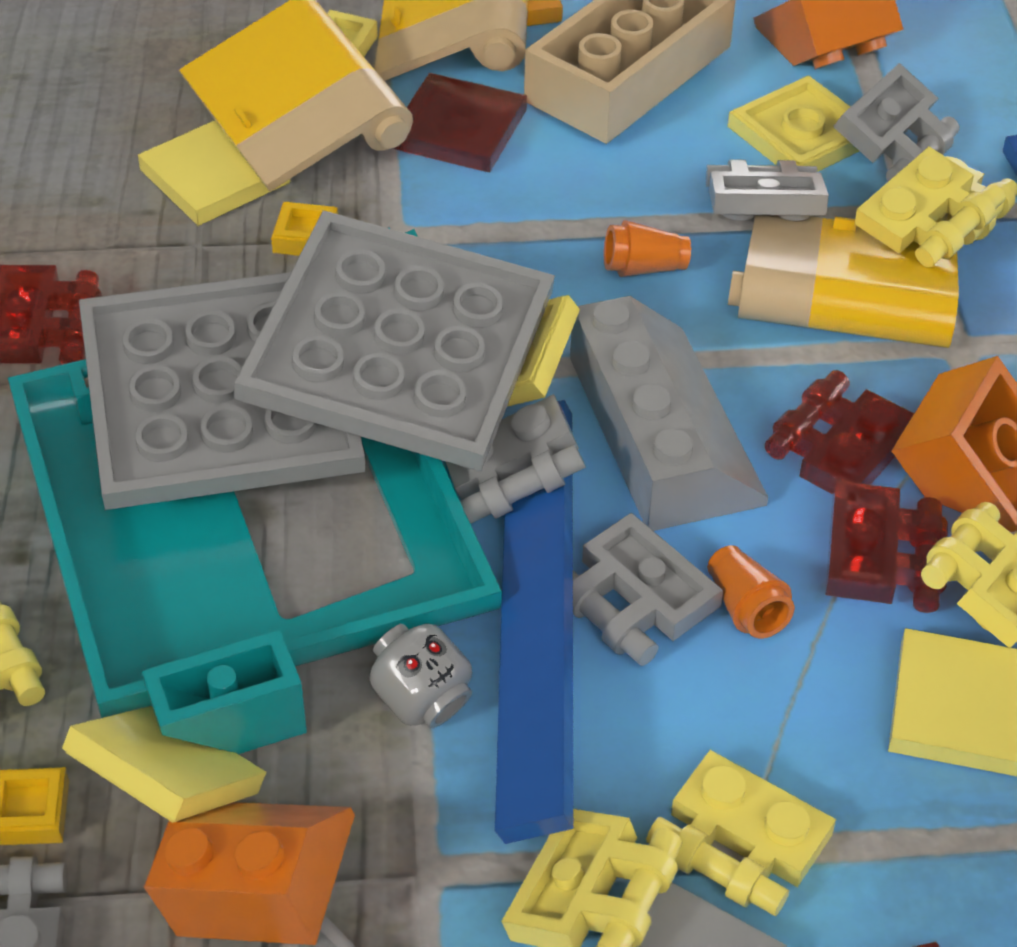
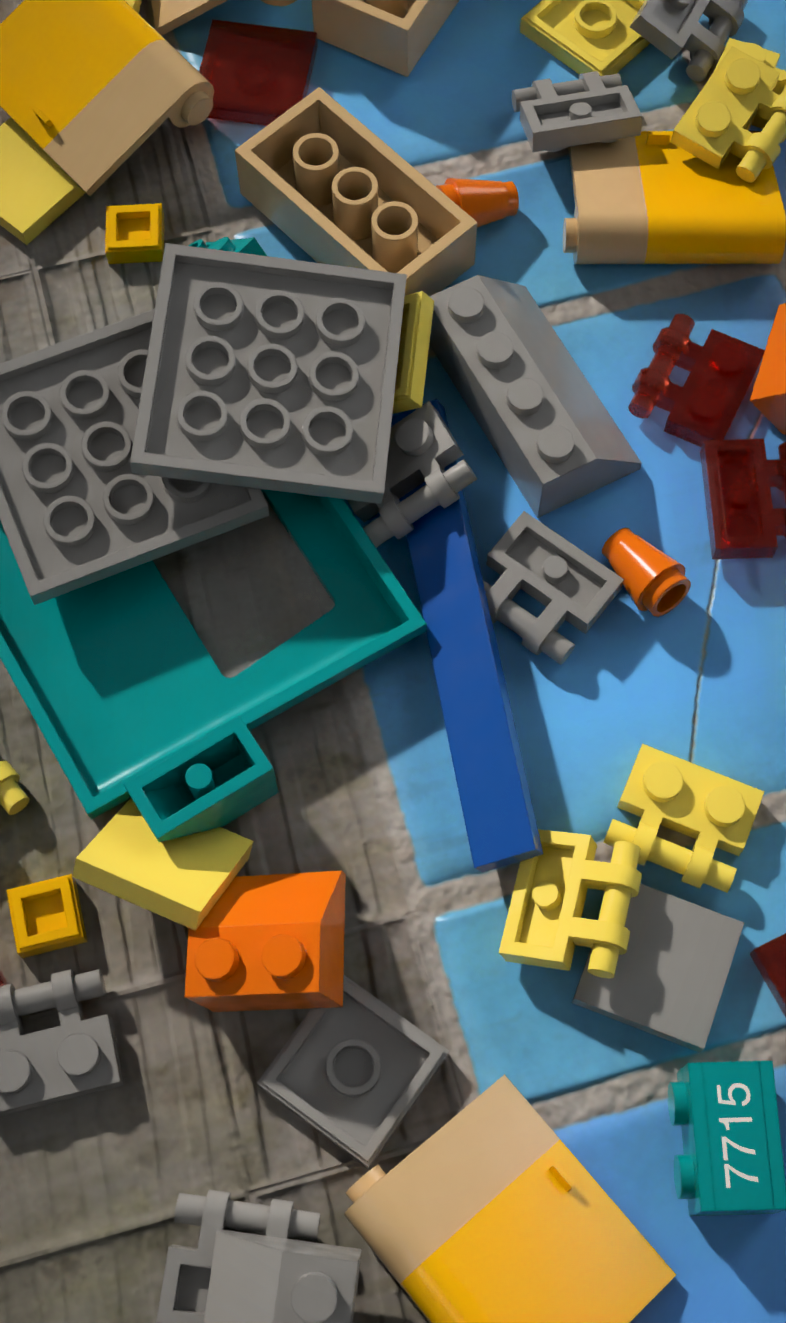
camera: 10 degrees left, 20 degrees up
light grey head [369,624,472,728] -> none
none -> tan brick [235,87,478,296]

